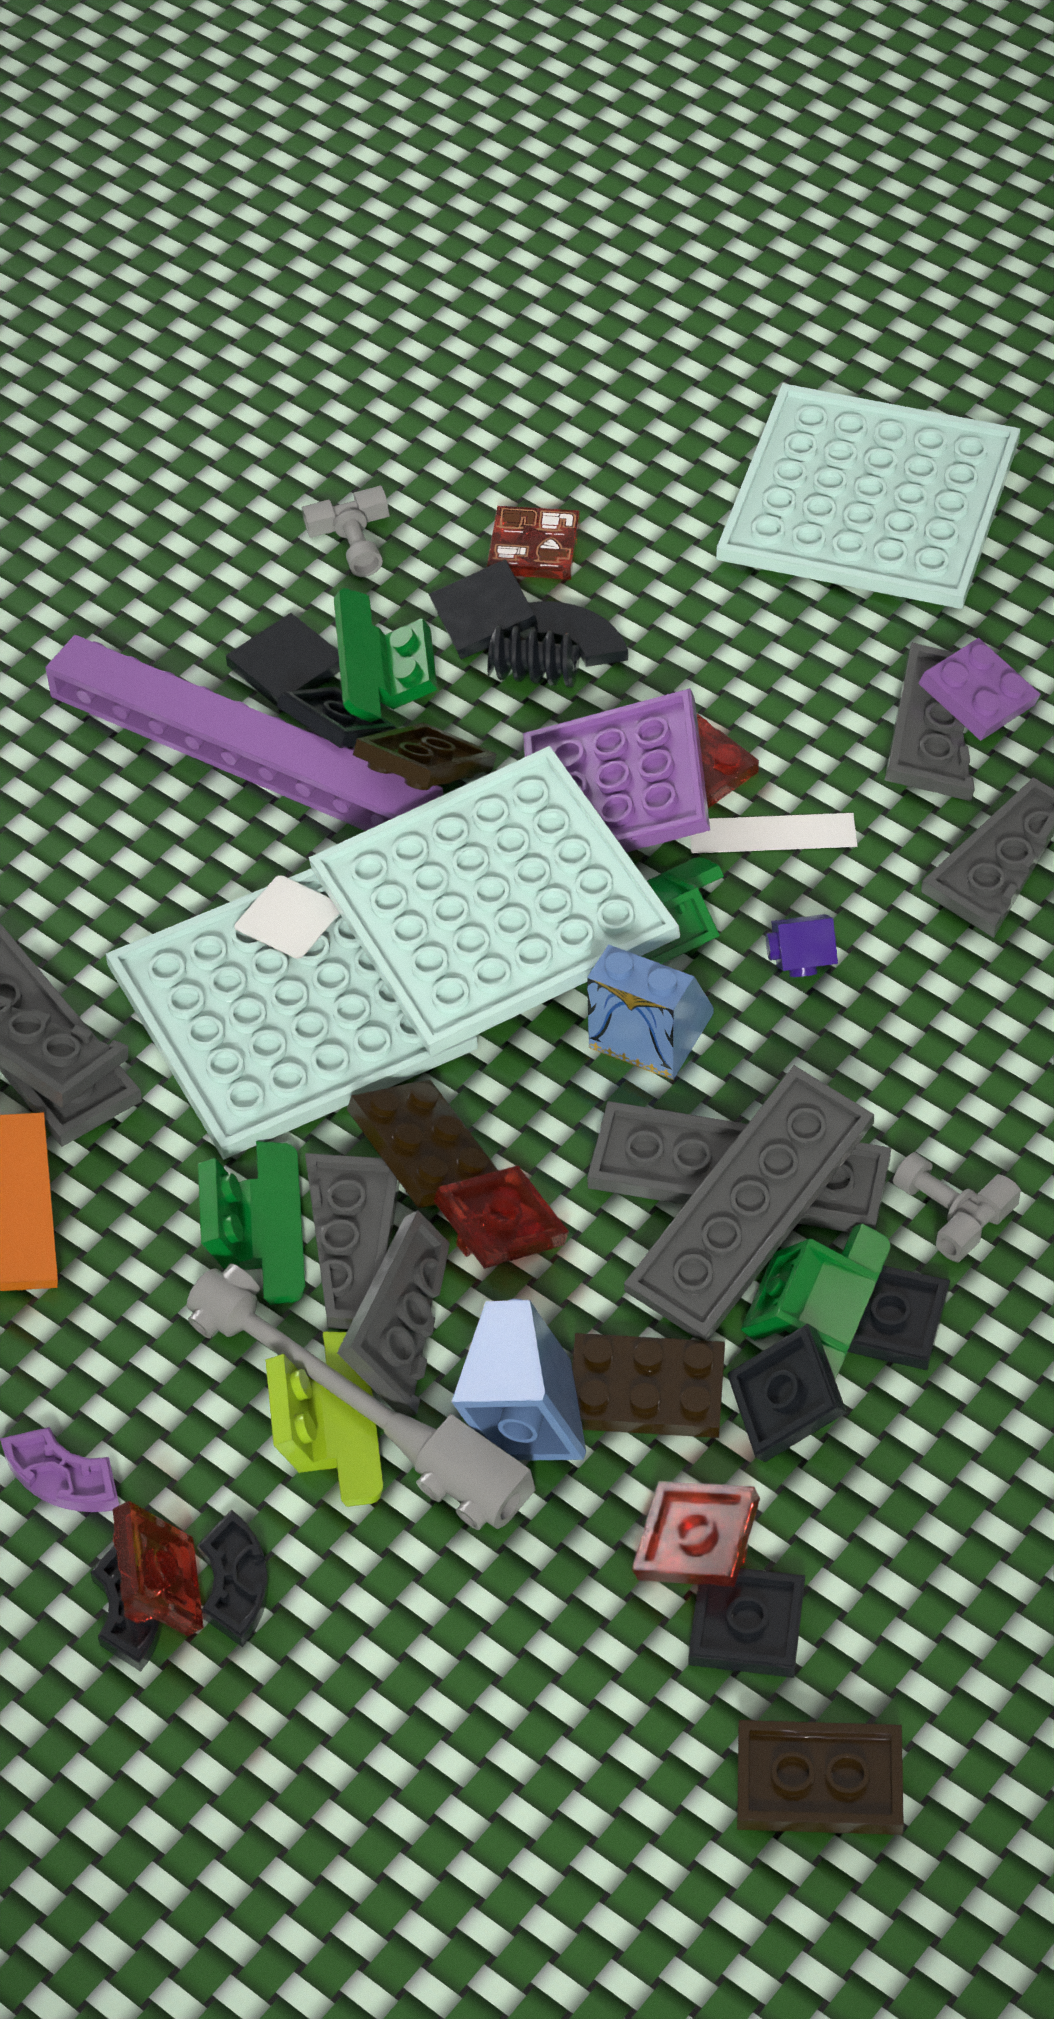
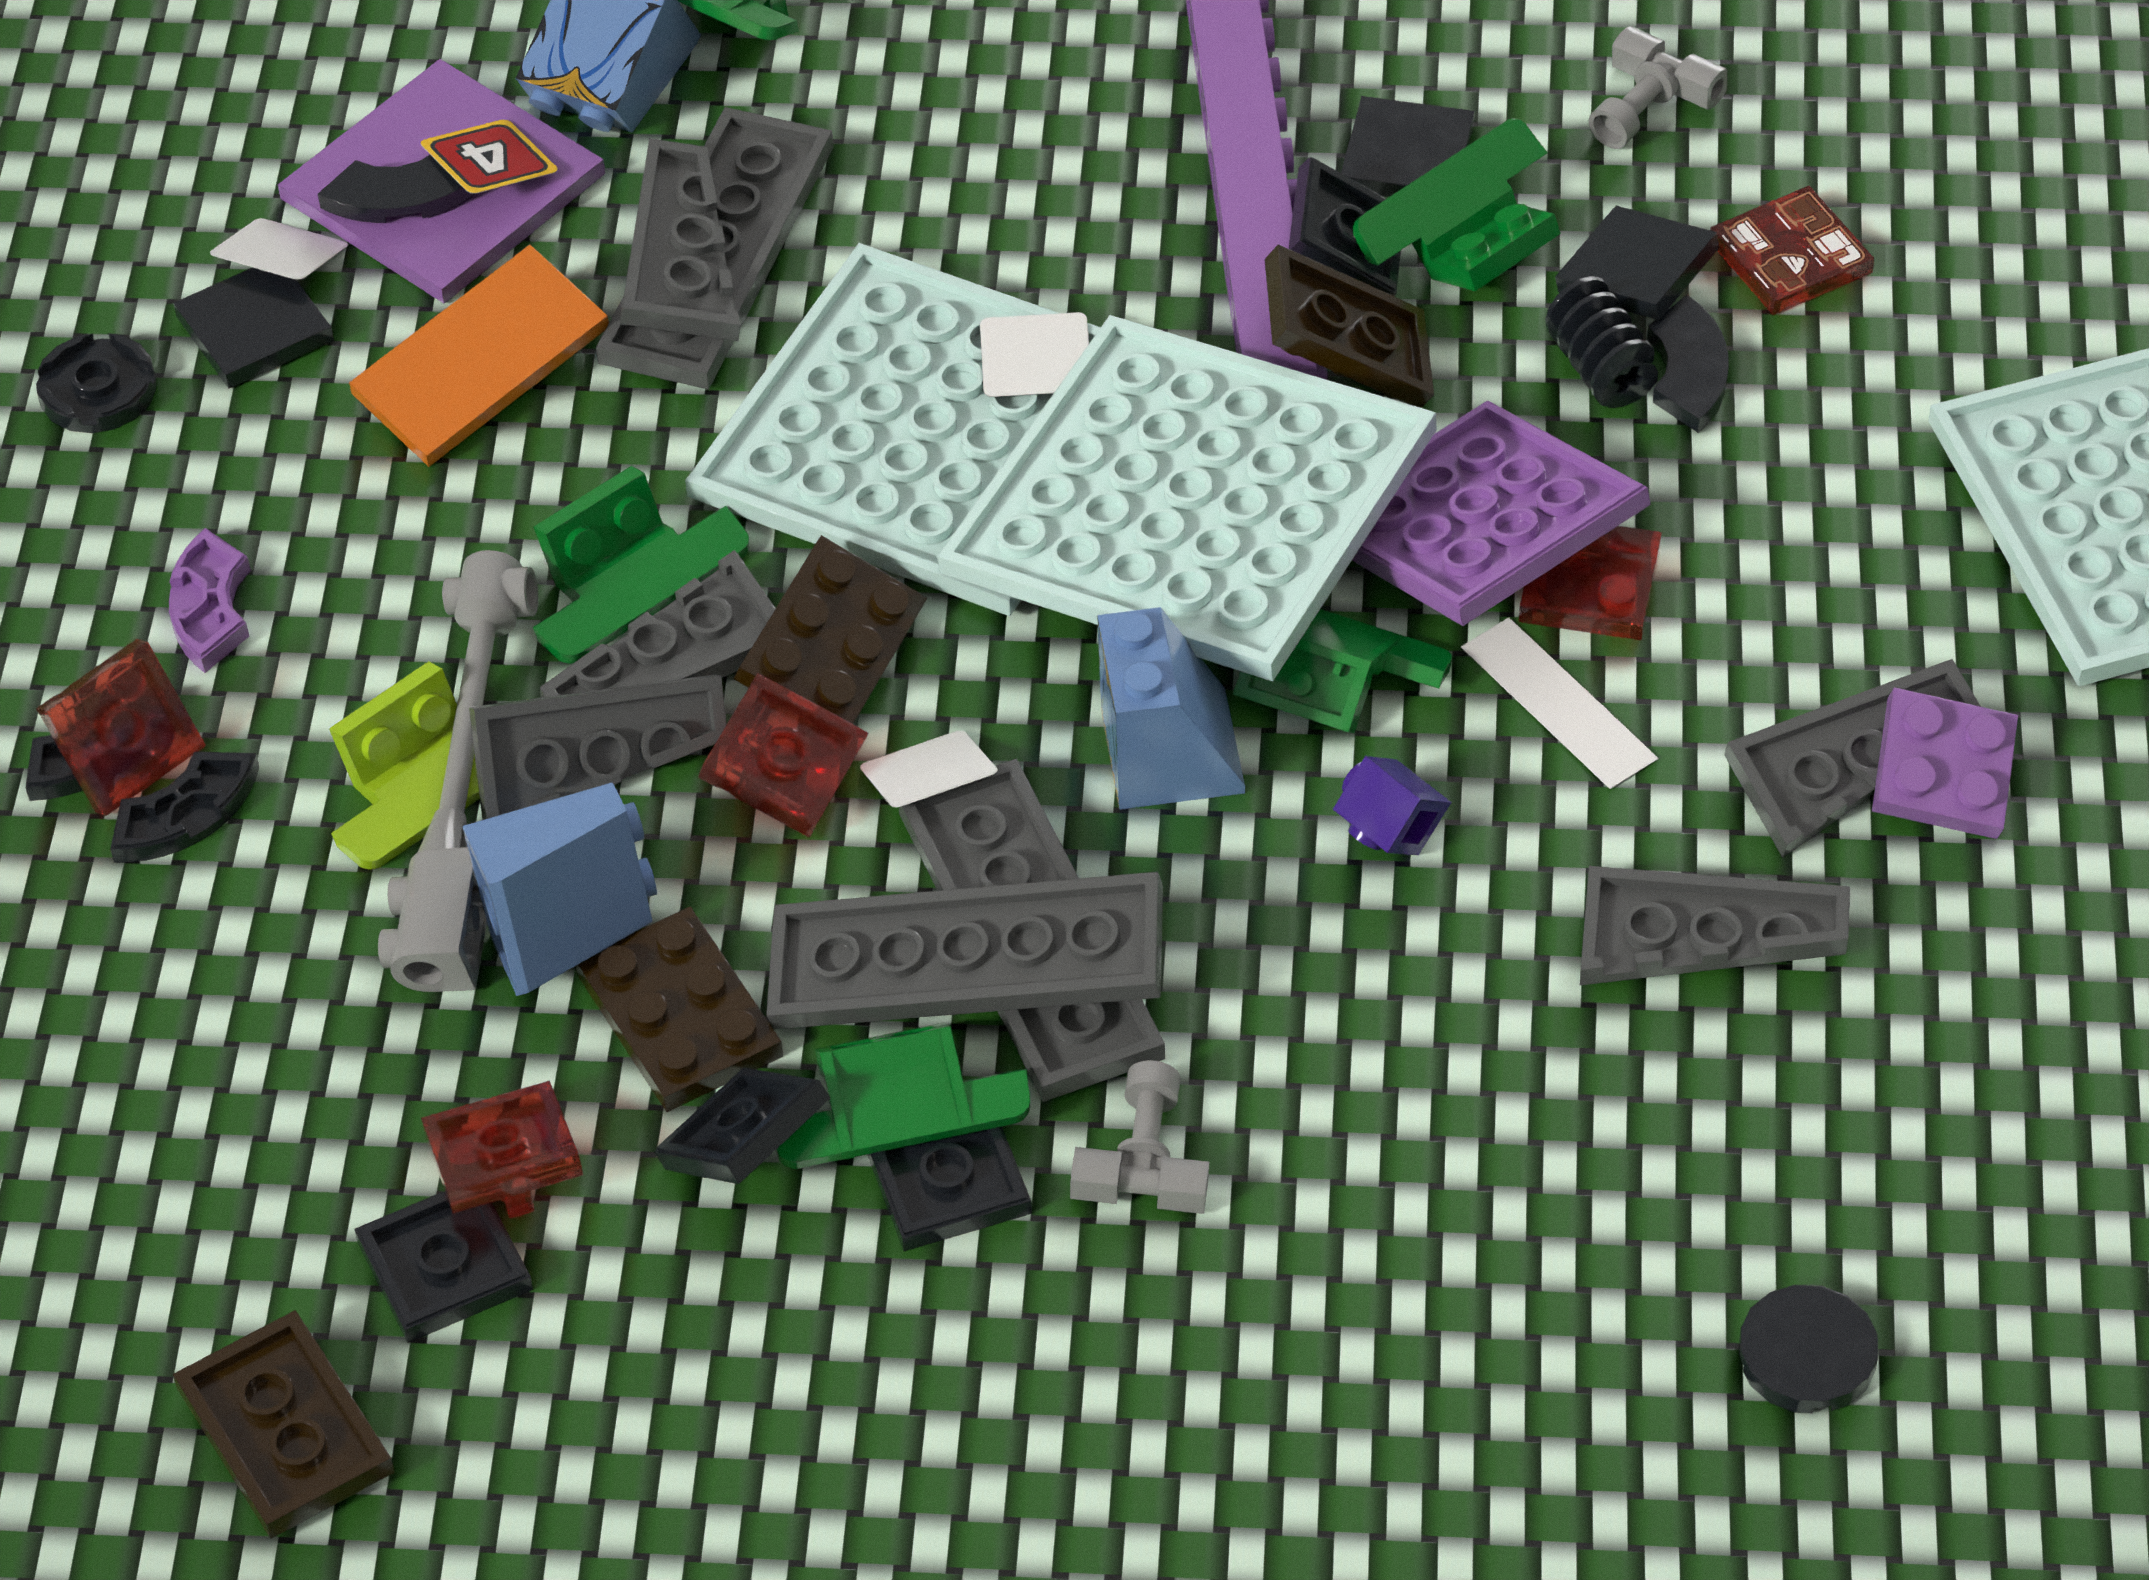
camera: 55 degrees right, 0 degrees up
none -> white sticker [860,731,998,807]

